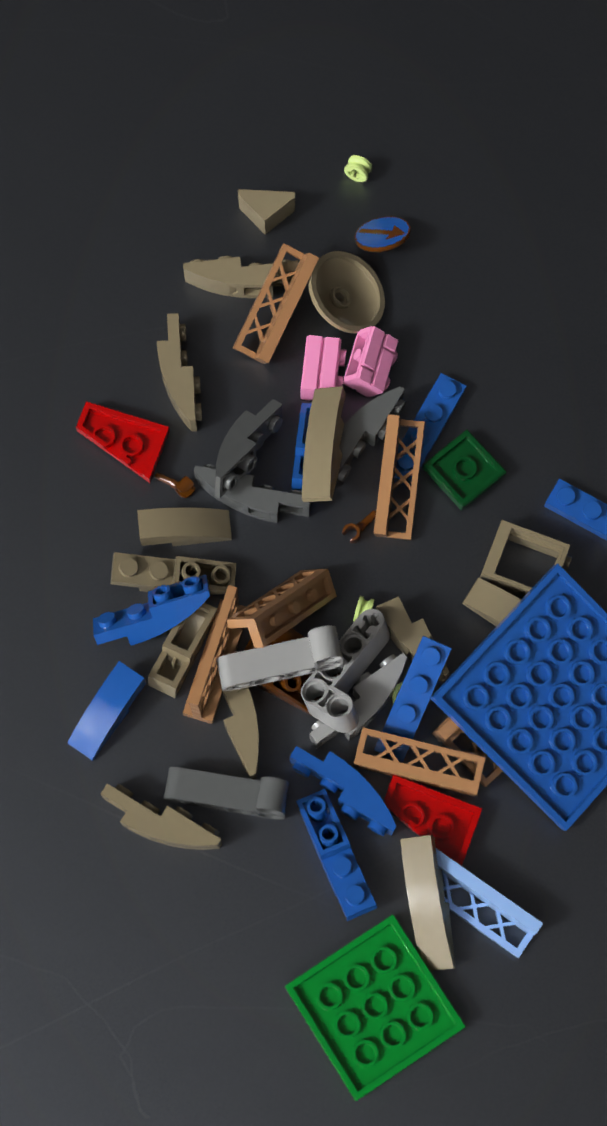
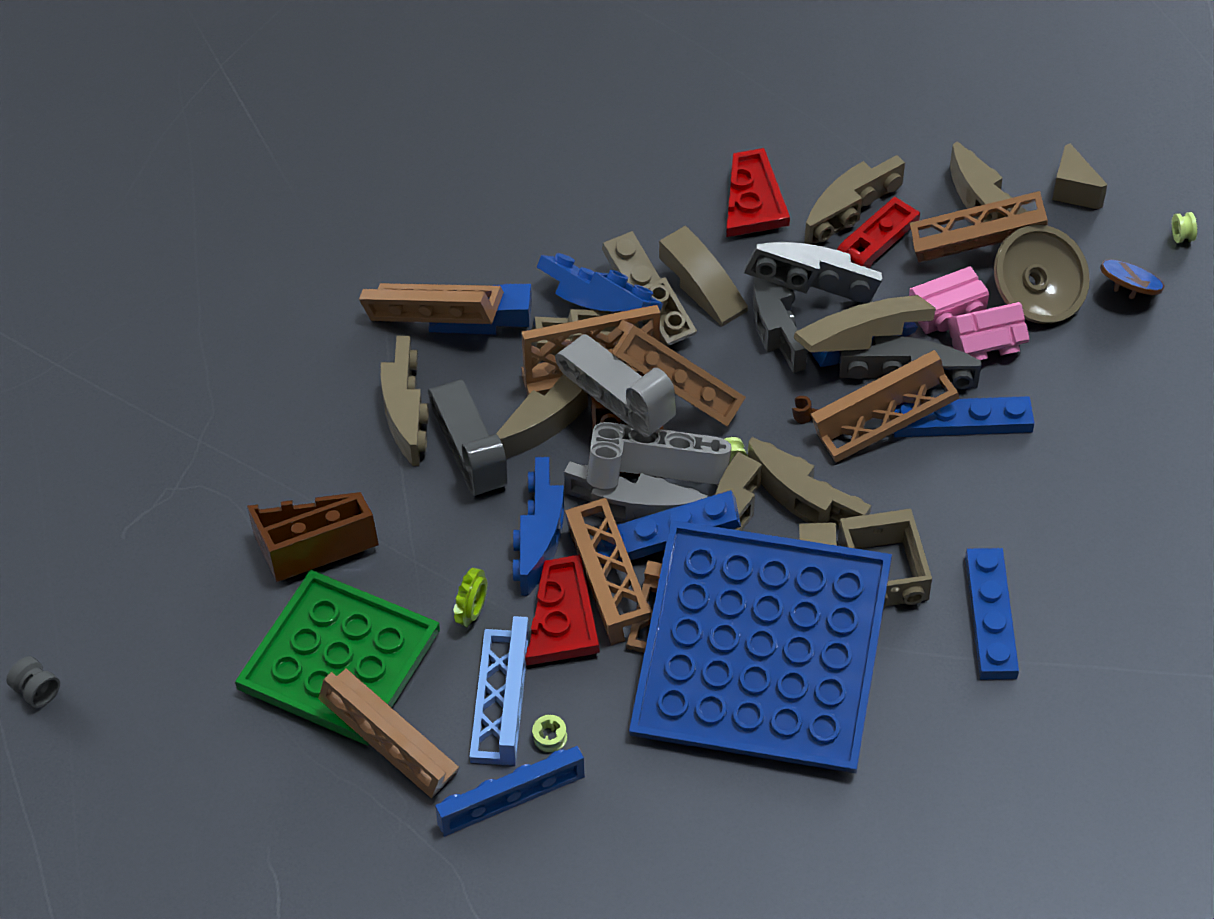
camera: 60 degrees right, 20 degrees down
reddish brown hand [154,472,196,498] -> none
blue slope [296,789,377,921] -> none
slope [400,835,455,971] -> none
dark green plate [422,429,507,511] -> none
none -> reddish brown wedge [247,492,379,582]
none -> medium nougat fence [318,668,459,799]
none -> medium nougat fence [359,283,504,324]
none -> blue plate [435,746,585,837]
none -> lime gear [453,568,488,627]
none -> yellowish green bush [532,715,567,752]
none -> dark tan slope [748,437,871,526]
none -> red plate [837,196,920,269]

